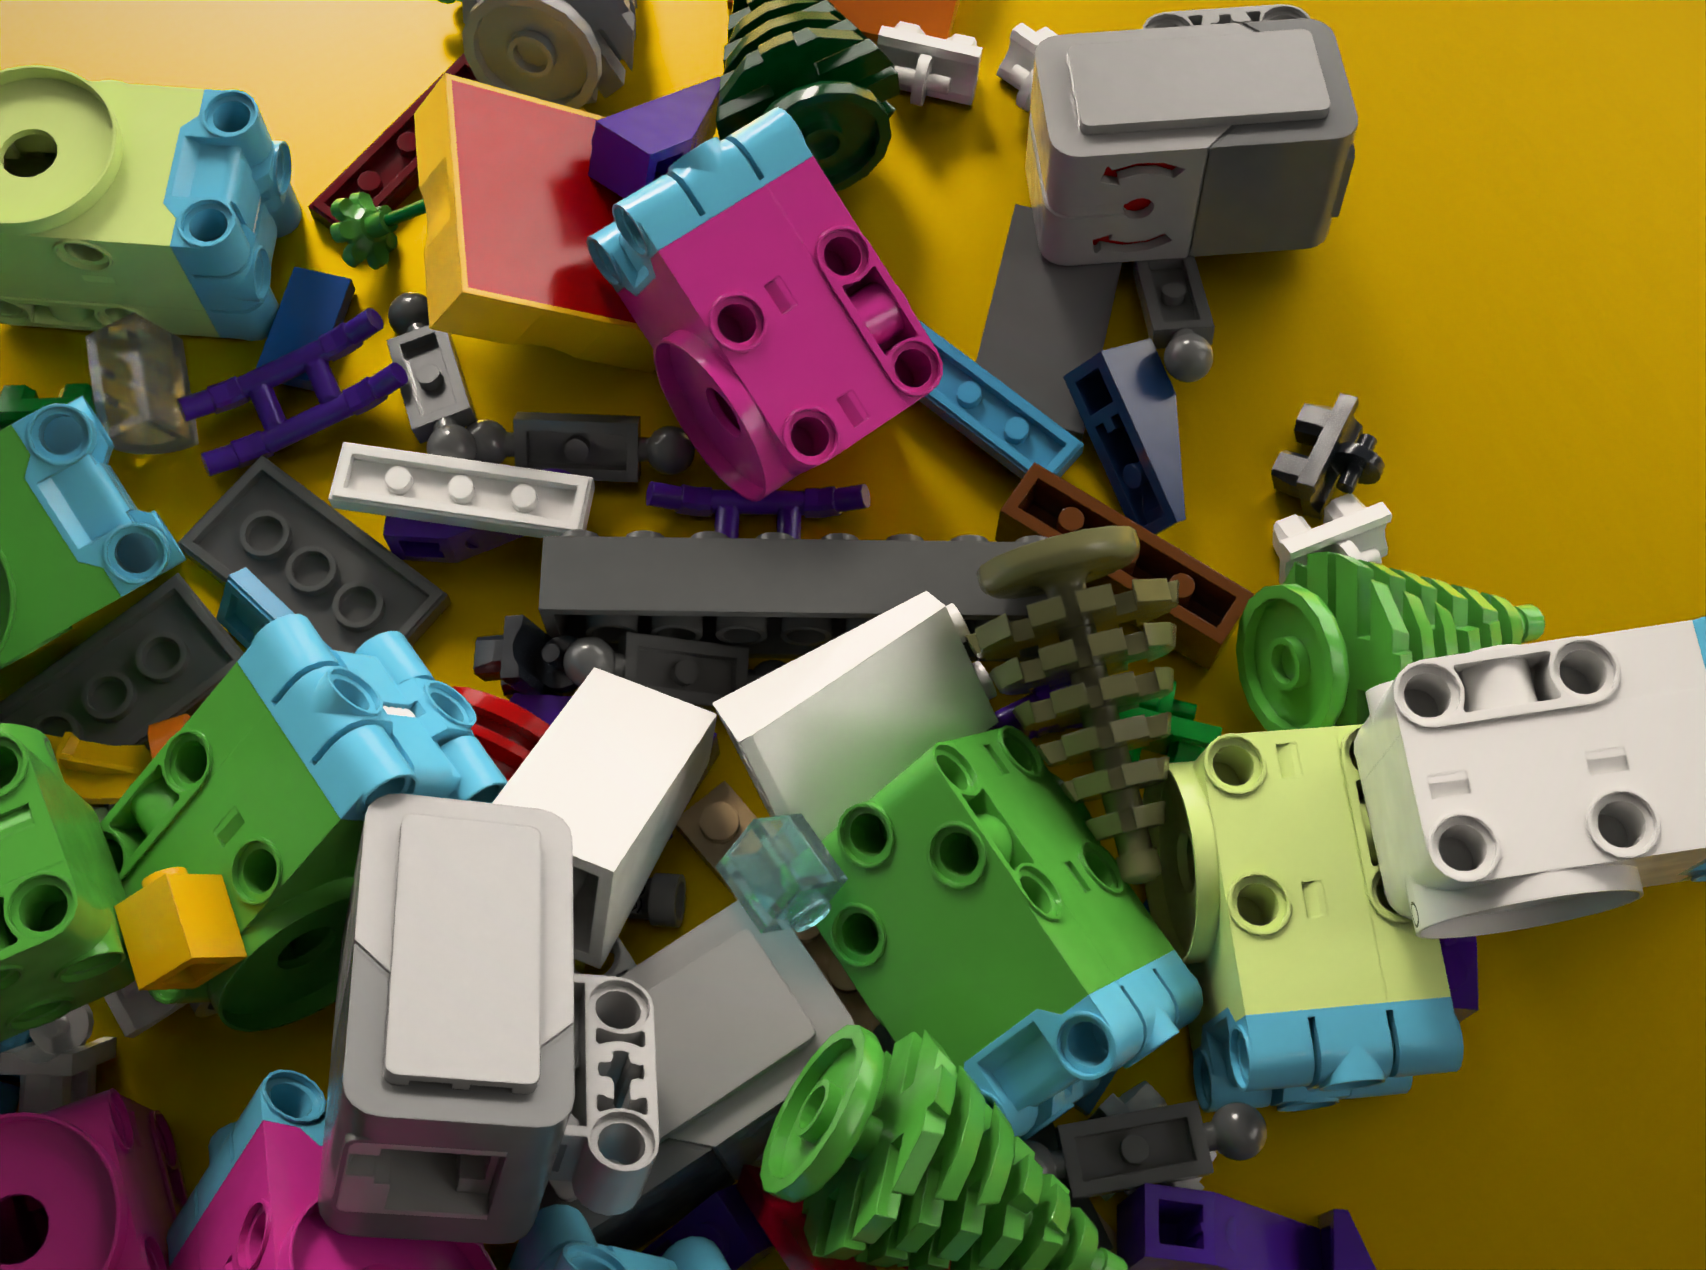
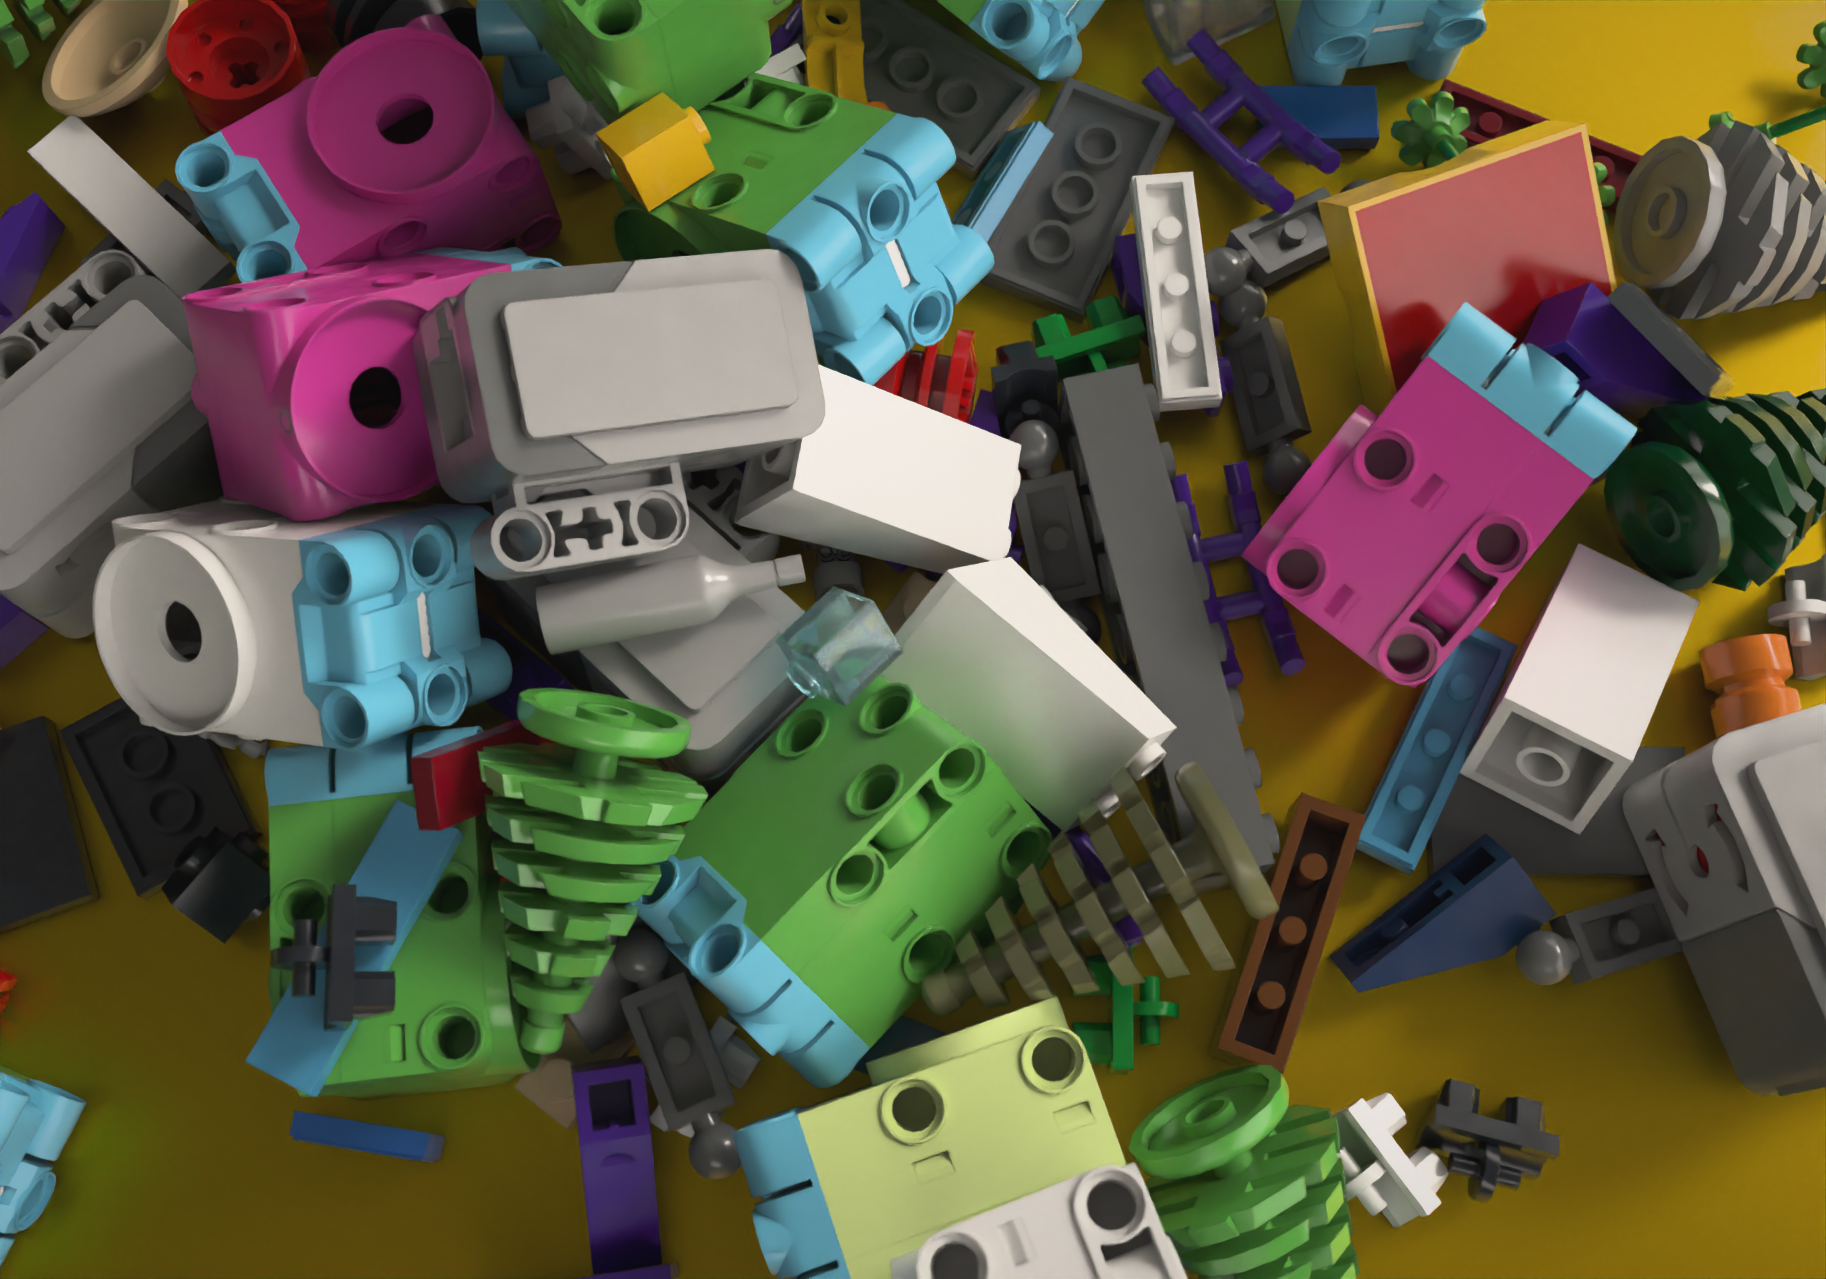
camera: 80 degrees right, 5 degrees up
none -> light grey piece [536,554,806,655]
none -> green hips [1031,295,1146,382]
none -> white slope [1460,543,1700,835]
none -> dark grey tile [1607,281,1735,397]
none -> orange wheel [1699,634,1802,739]

